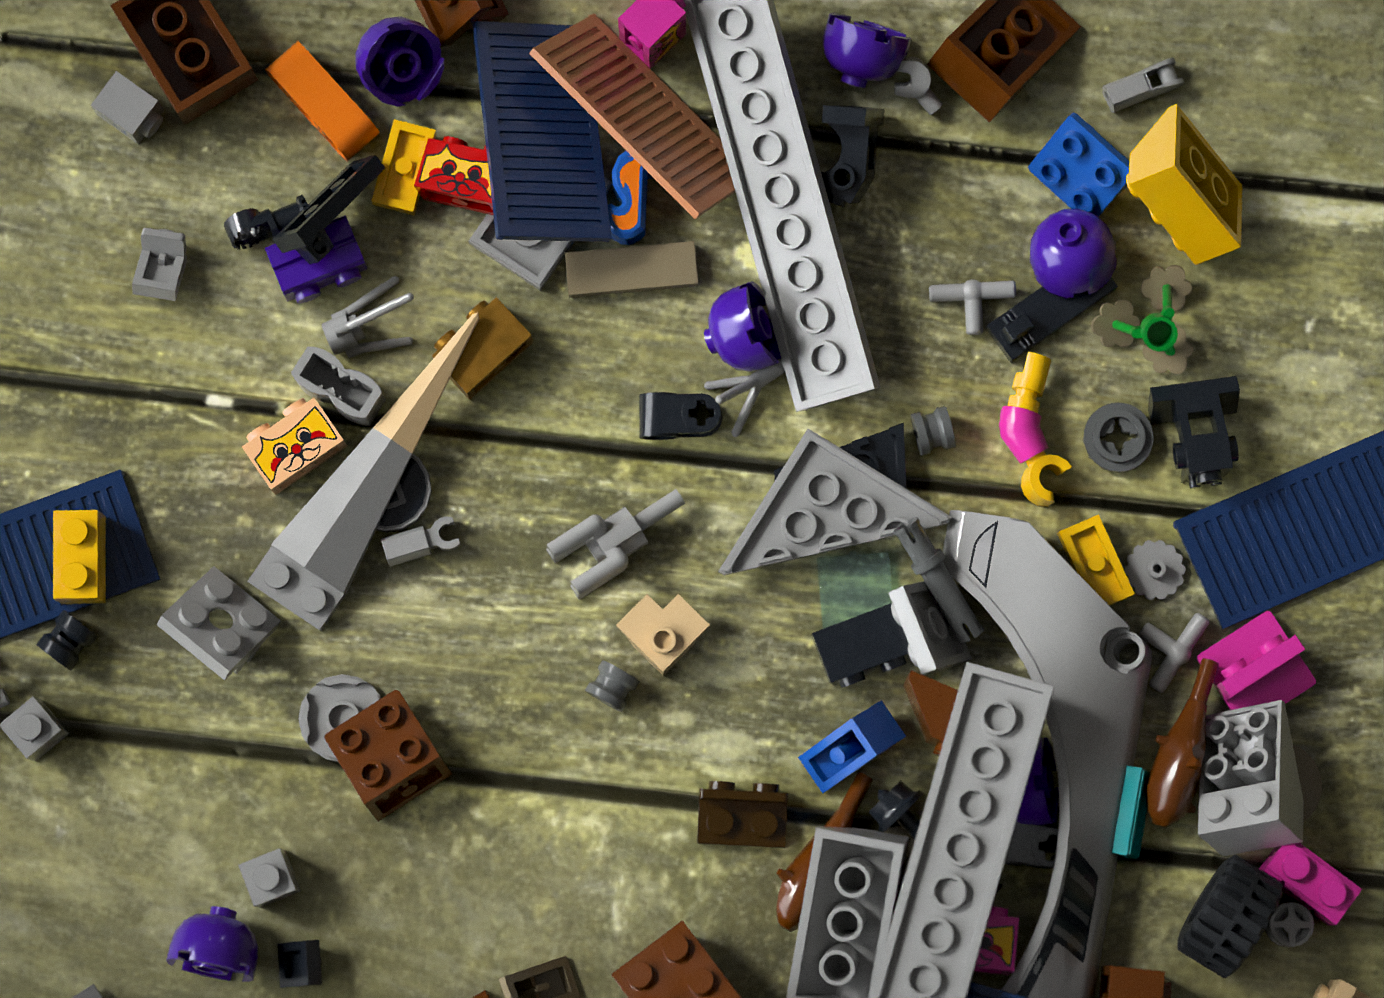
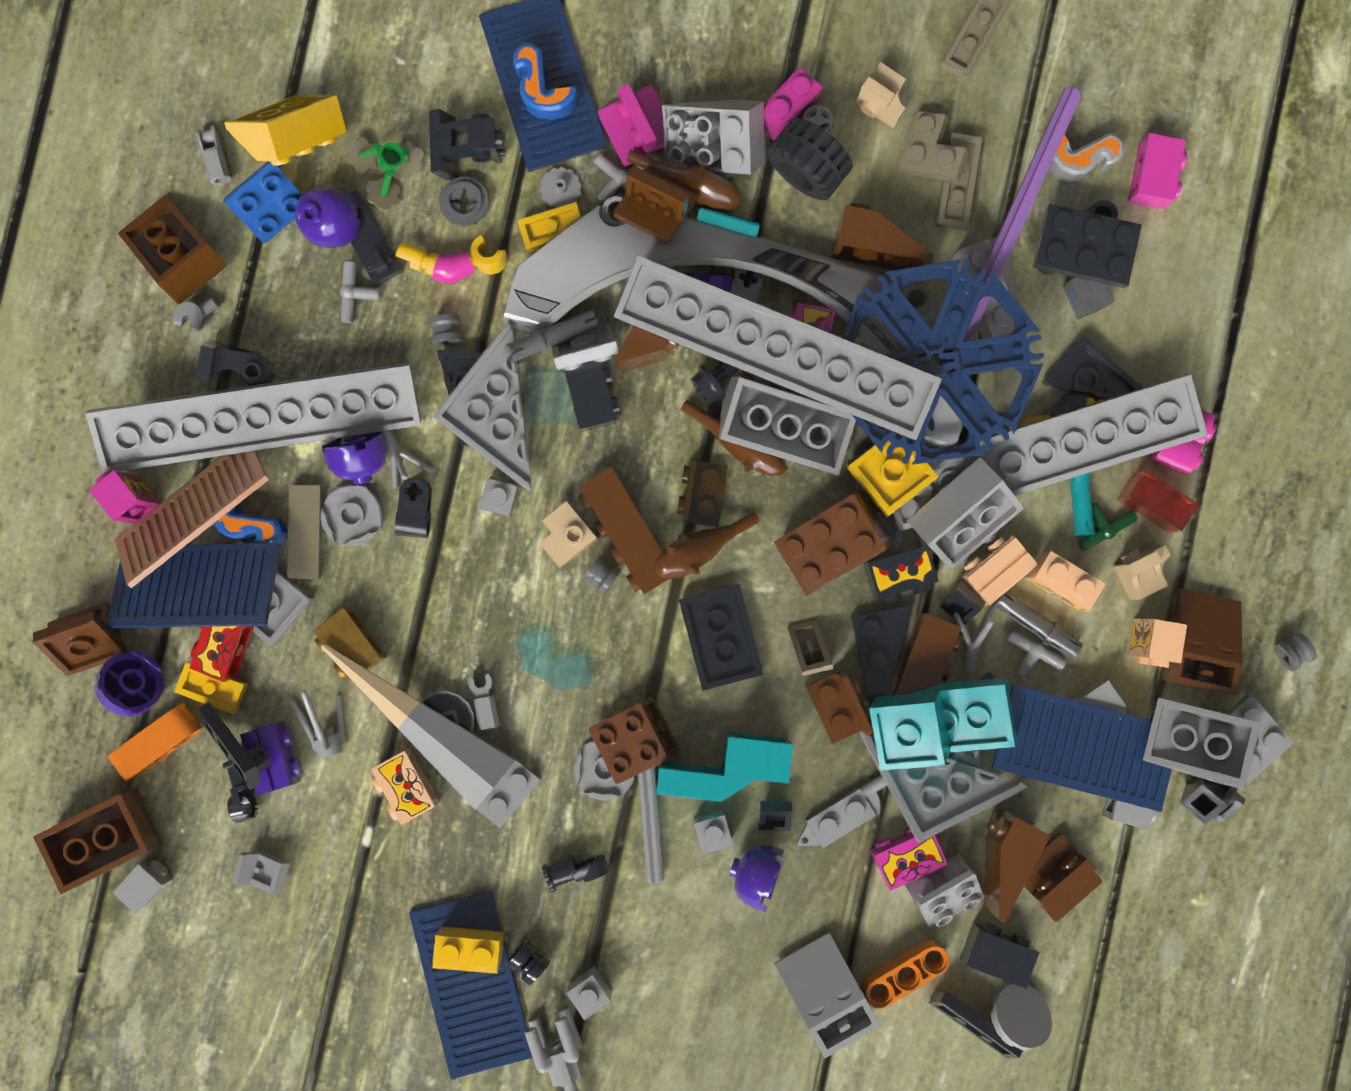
camera: 85 degrees left, 5 degrees up
light grey piece [157,566,281,681] -> none
light grey brick [291,347,386,426] -> none
light grey plant [546,489,685,600] -> none
blue slope [798,700,906,794] -> none
dark purple cylinder [823,13,912,88] -> none
none -> light grey tile [320,484,384,547]
none -> light grey plate [479,478,519,517]
none -> blue animal [513,43,578,120]
none -> clear light blue tile [516,631,592,692]
none -> black connector [542,854,610,892]
none -> reddish brown brick [578,467,670,594]
none -> reddish brown bracket [614,166,698,243]
none -> light grey axle [638,767,664,884]
none -> reddish brown piece [653,512,759,579]
none -> teal piece [656,731,793,802]
none -> black plate [679,584,763,691]

